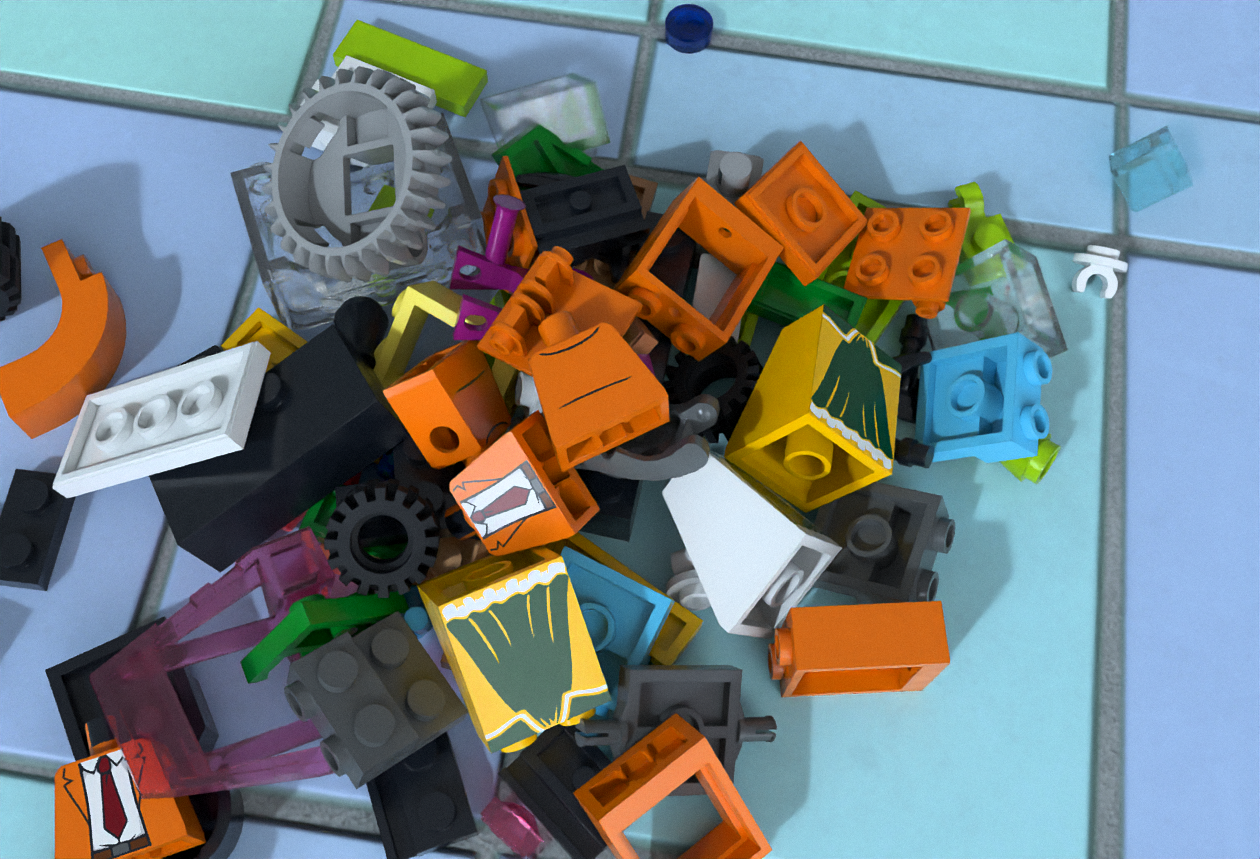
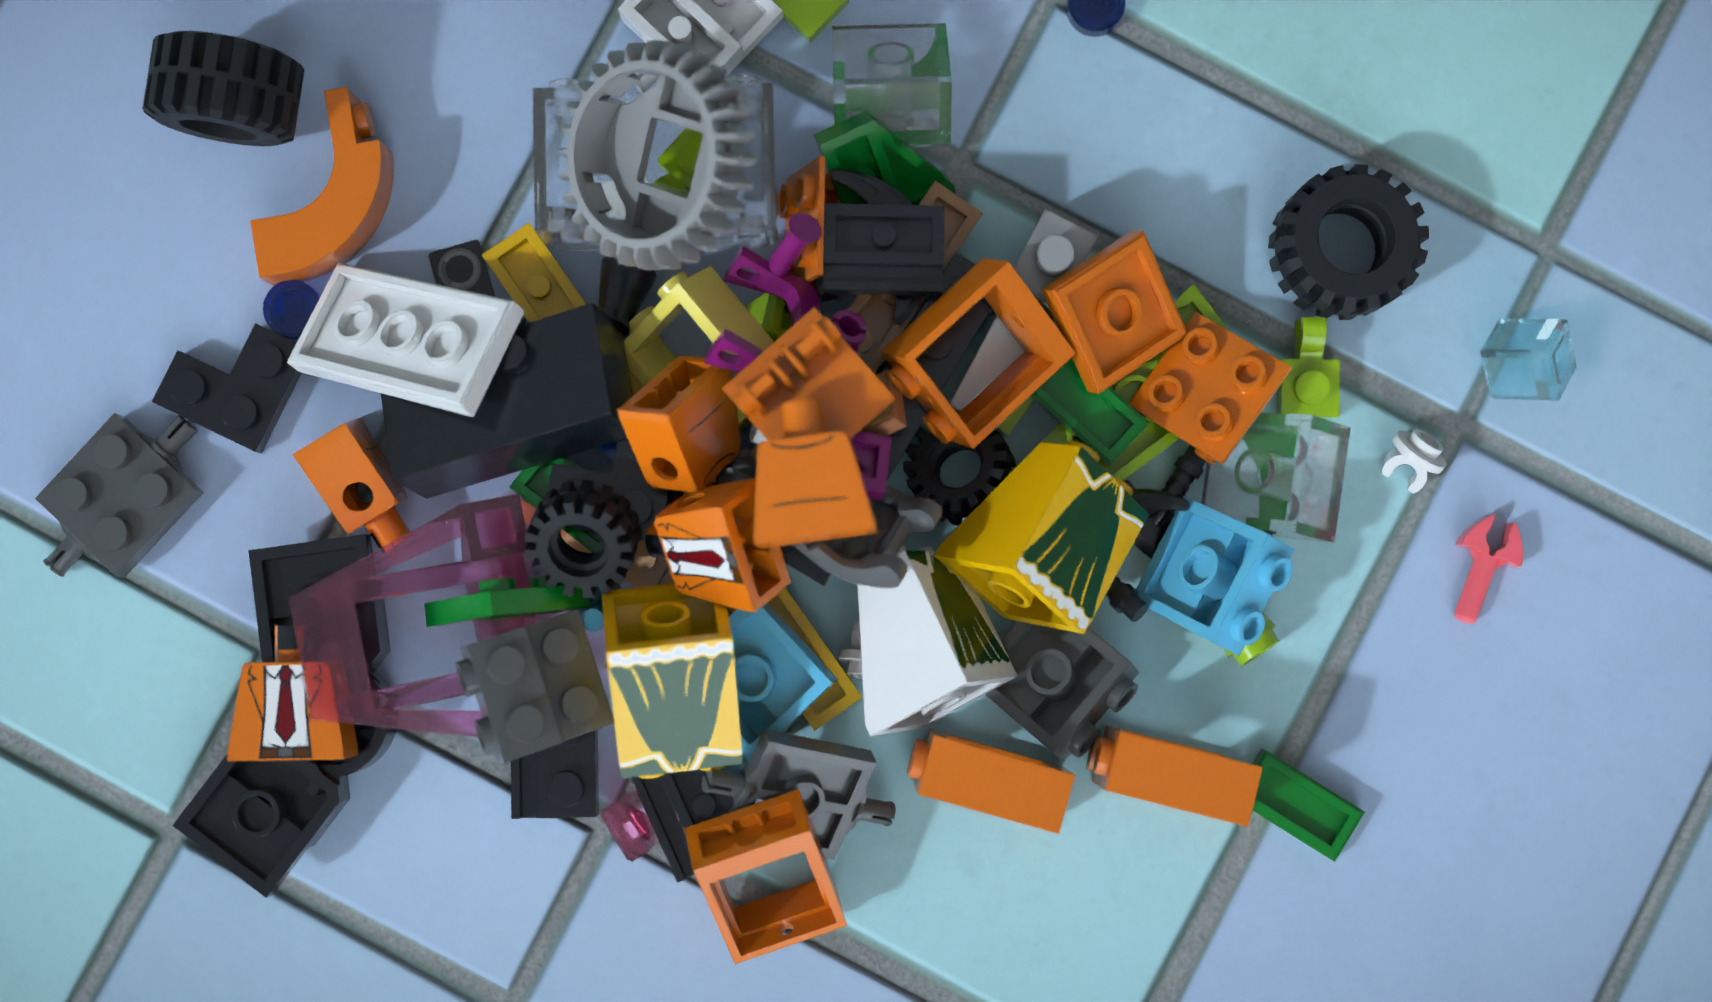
camera: 20 degrees right, 20 degrees up
none -> clear blue tile [263,280,321,340]
none -> orange torso [292,417,413,554]
none -> orange window [1086,725,1263,827]
none -> green tile [1252,749,1365,862]
none -> black tyre [1268,164,1429,320]
none -> coral bar [1454,515,1523,624]

